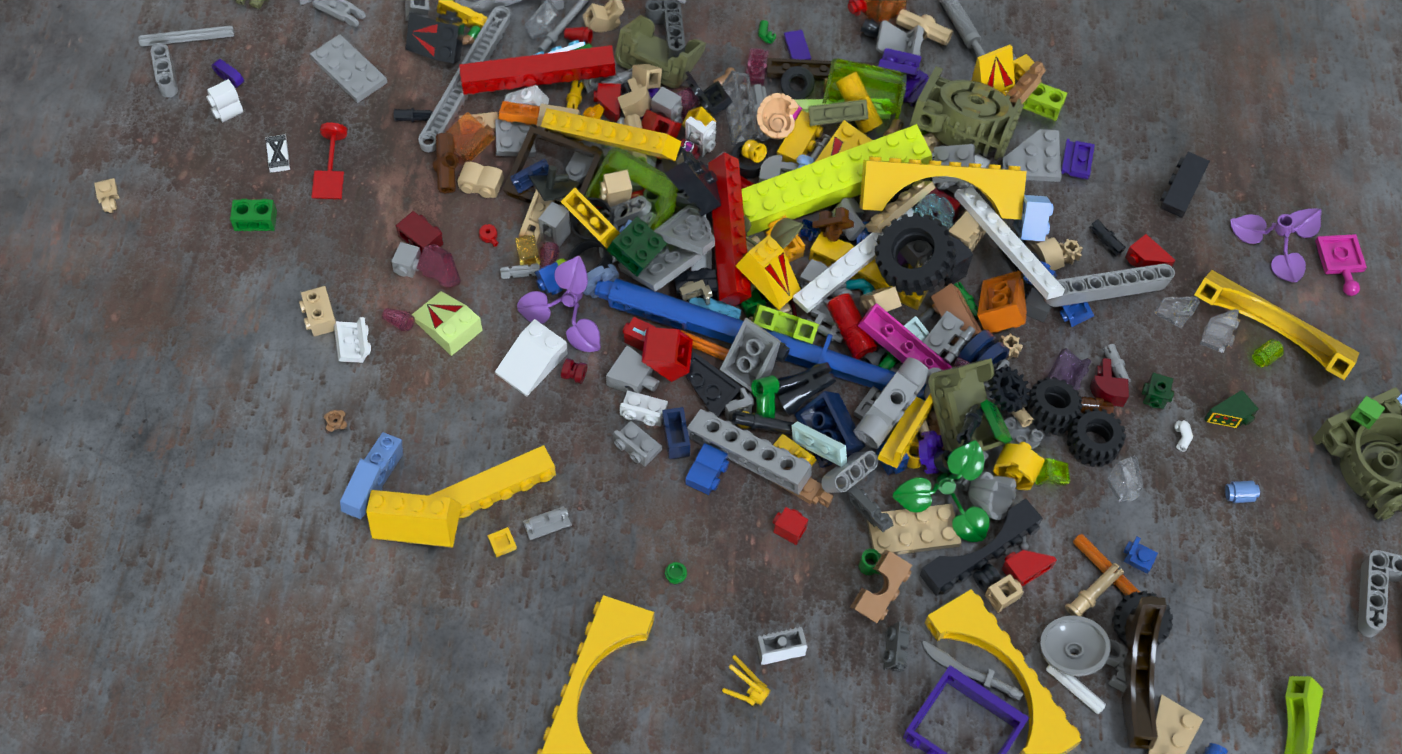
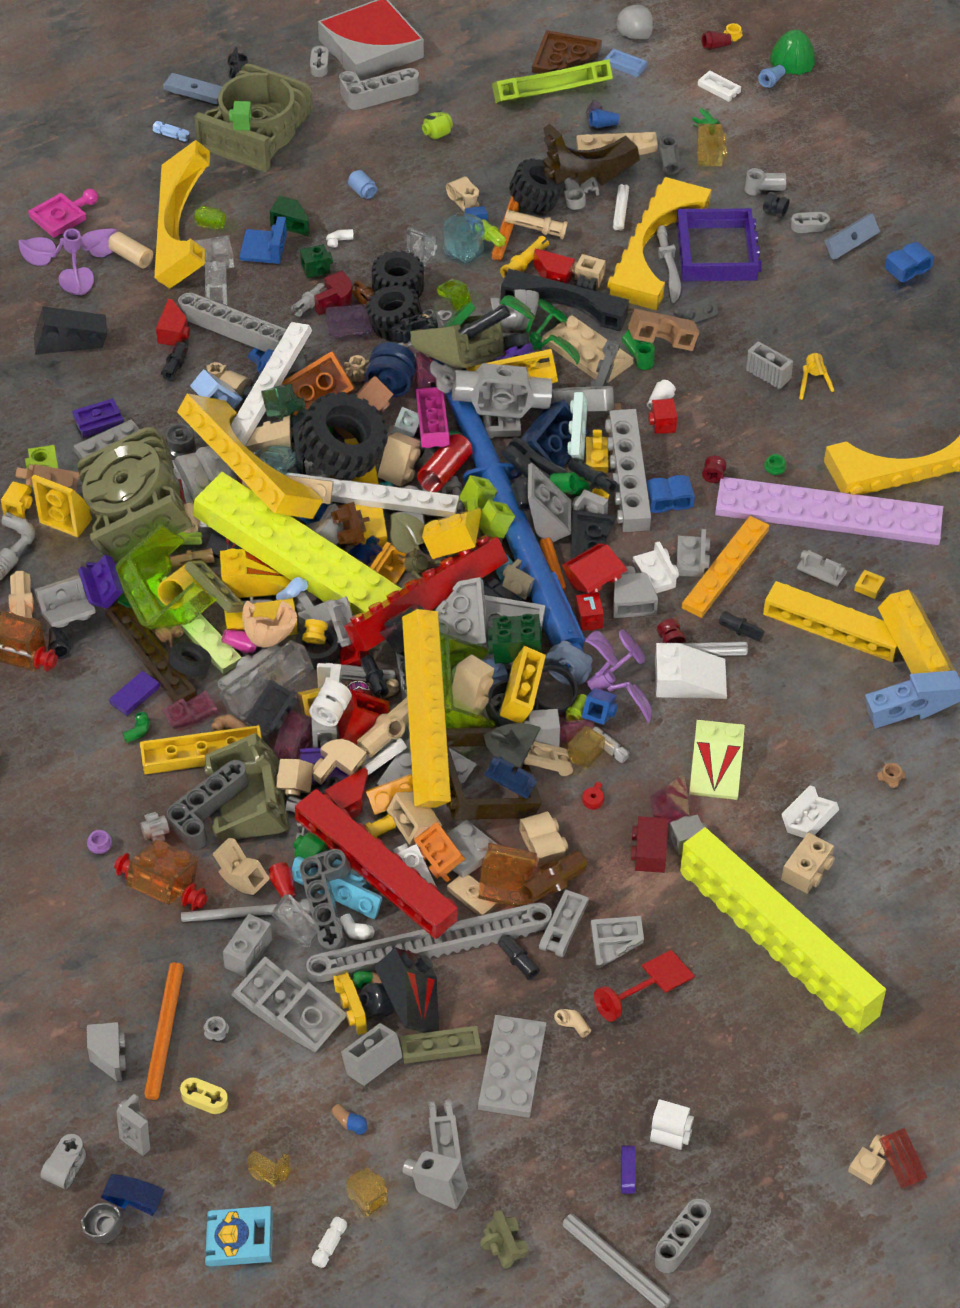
camera: 125 degrees left, 10 degrees down
green brick [230,199,277,231] -> none
tile [266,134,290,173] -> none
clear pink cone [382,308,415,331] -> none
dark blue brick [662,407,690,459] -> none
light grey plate [923,311,976,364] -> none
yellow brick [993,442,1045,490] -> none
light grey dish [1040,616,1111,676] -> none
none -> tan brick [108,232,153,269]
none -> yellow piece [140,725,262,775]
none -> blue bracket [239,217,287,264]
none -> clear green brick [261,384,306,419]
none -> dark grey beam [300,849,351,952]
none -> white wheel [309,680,352,727]
none -> light grey hinge [327,597,353,648]
none -> white arm [340,914,375,940]
none -> olive plate [400,1026,481,1064]
none -> lime head [422,110,453,140]
none -> clear light blue brick [443,214,485,263]
none -> tan piece [446,176,479,212]
none -> lime axle [476,219,506,247]
none -> yellow pin [500,236,549,278]
none -> light grey plate [539,889,589,958]
none -> tan arm [554,1009,591,1038]
none -> light grey wing [590,916,644,969]
none -> white cone [647,380,676,410]
none -> neon yellow brick [680,827,886,1034]
none -> light grey axle [681,641,748,656]
none -> light orange plate [682,516,769,618]
none -> dark red wheel [702,455,727,483]
none -> lavender plate [715,477,943,545]
none -> black axle [719,611,765,641]
none -> clear red tile [879,1128,927,1189]

